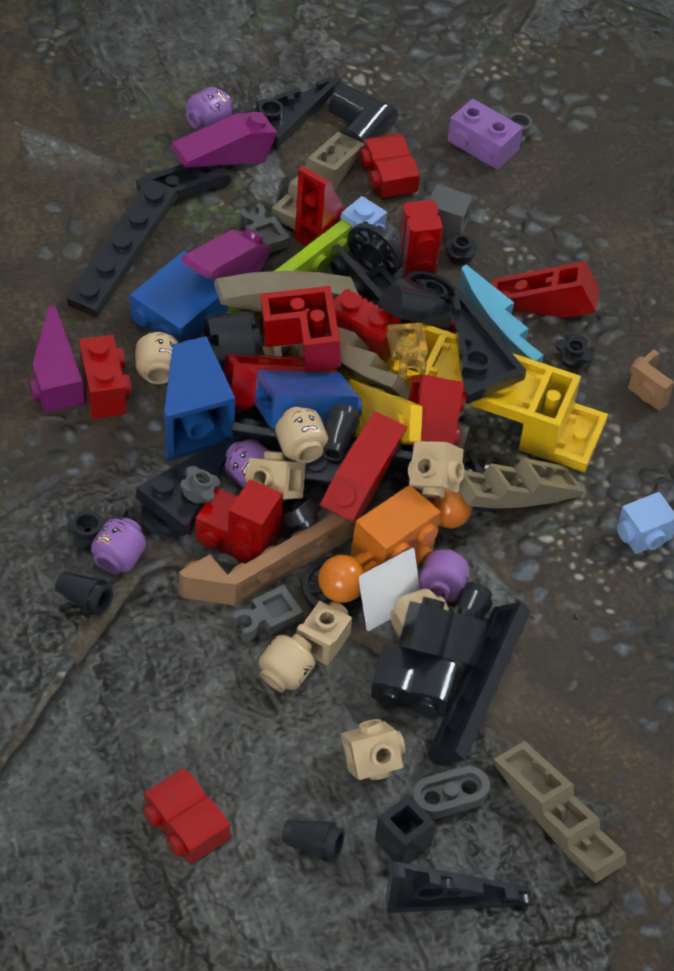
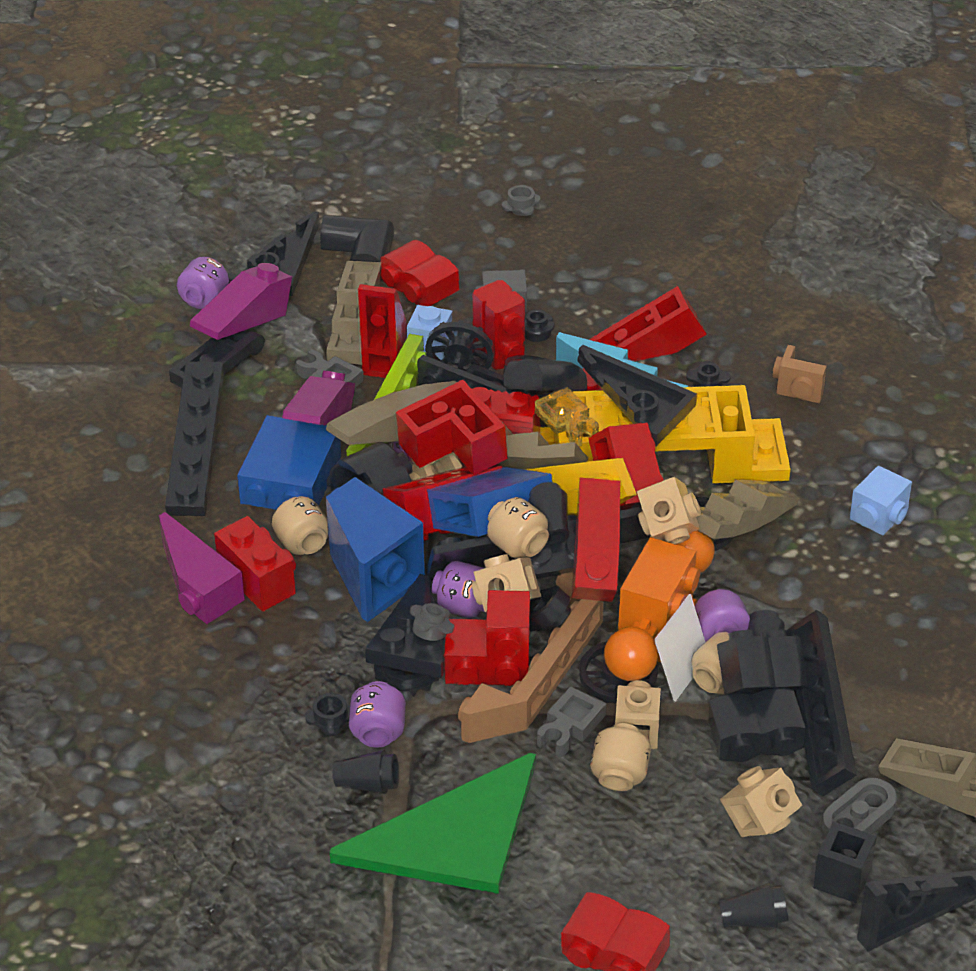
camera: 20 degrees left, 10 degrees down
medium lavender brick [448,99,523,170] -> none
none -> green tile [330,753,536,894]

